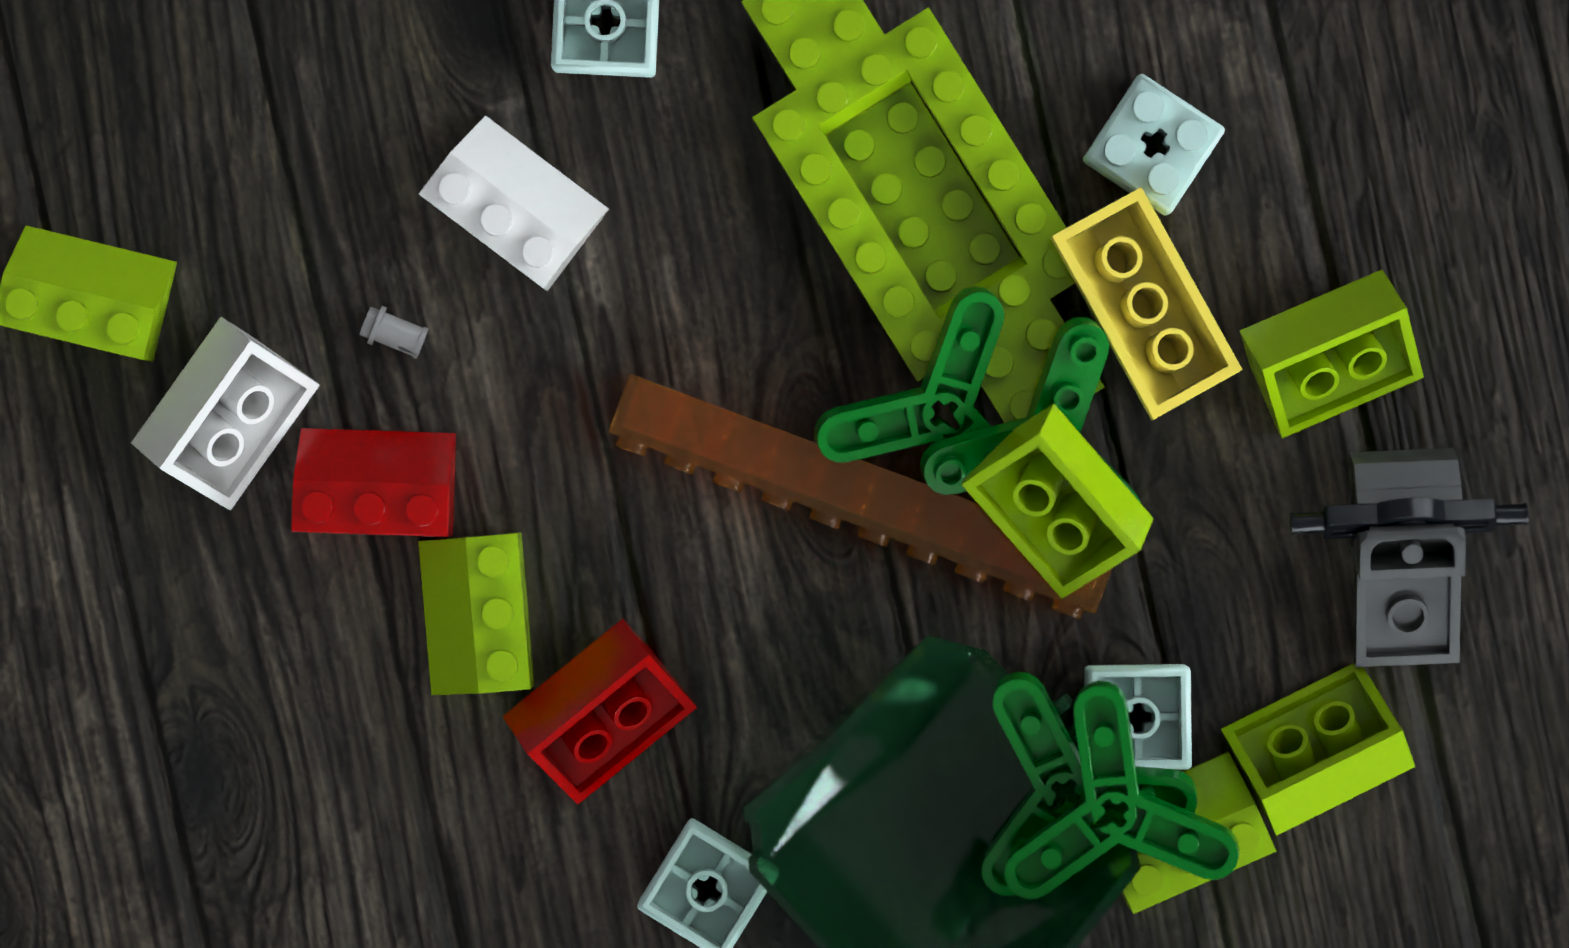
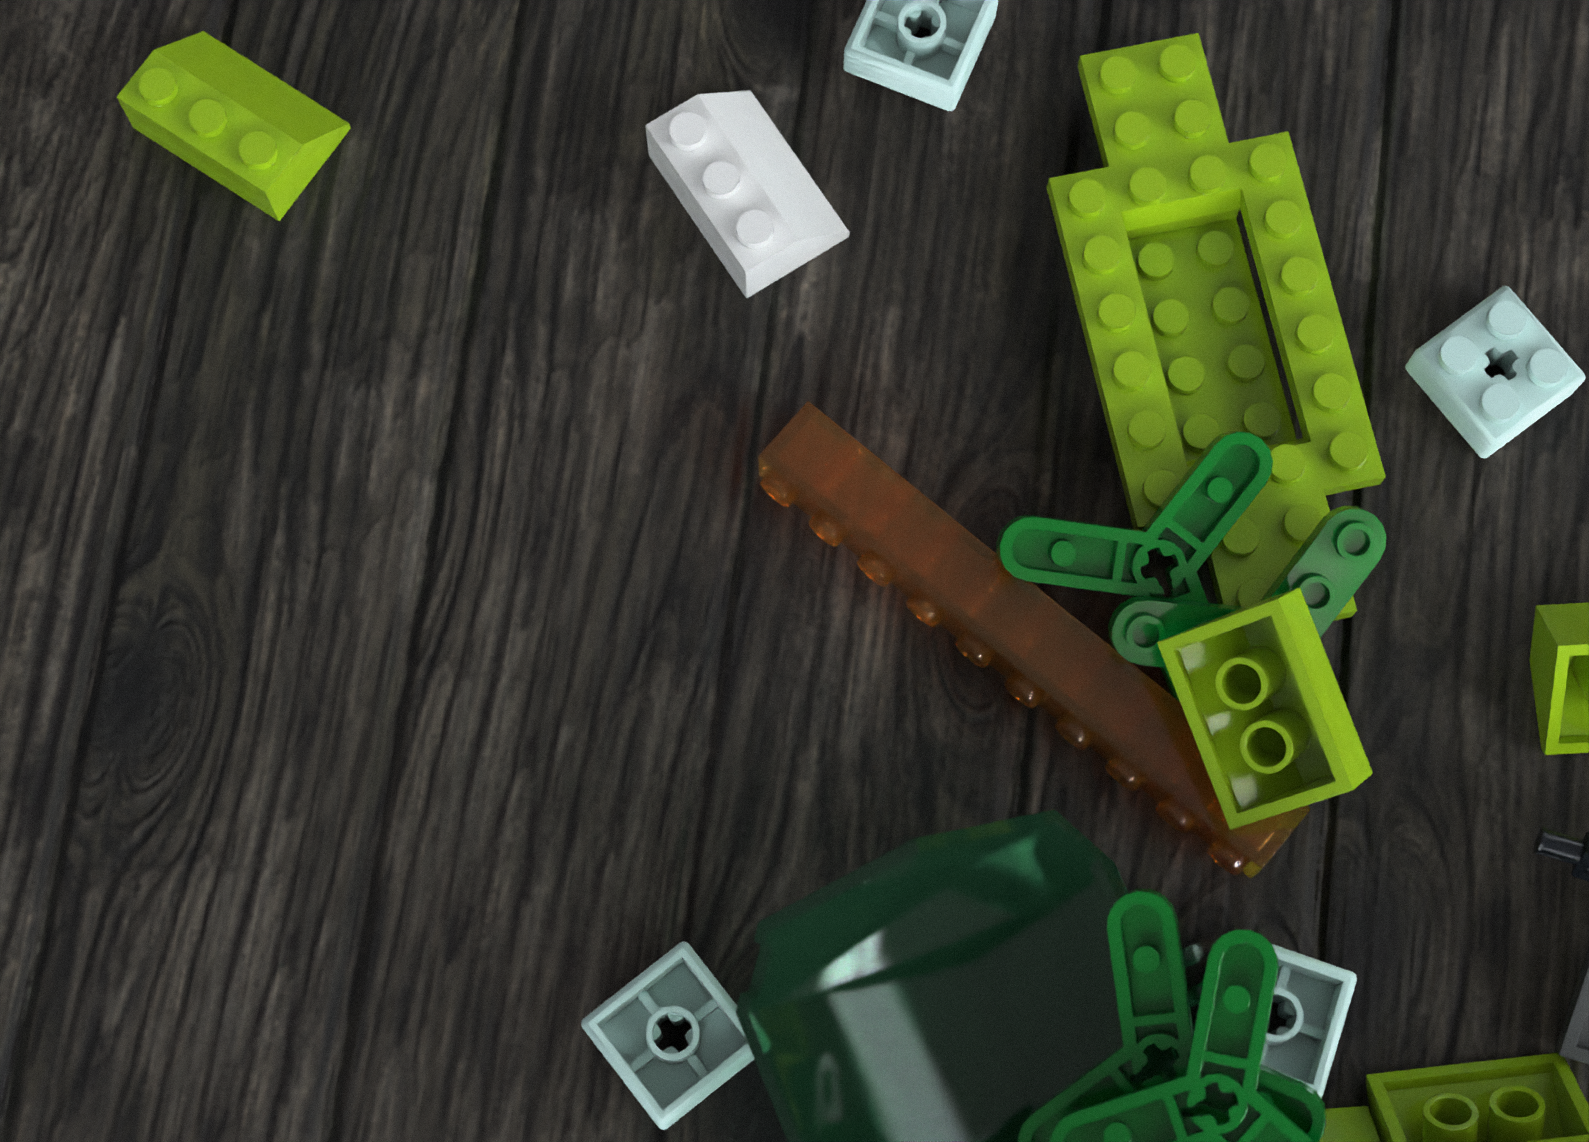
camera: 20 degrees right, 15 degrees down
white slope [131,317,320,511] -> none
red slope [291,428,456,537] -> none
light grey pin [359,306,429,359] -> none
lime slope [418,532,535,695] -> none
red slope [502,618,697,805] -> none
light yellow slope [1050,187,1243,421] -> none

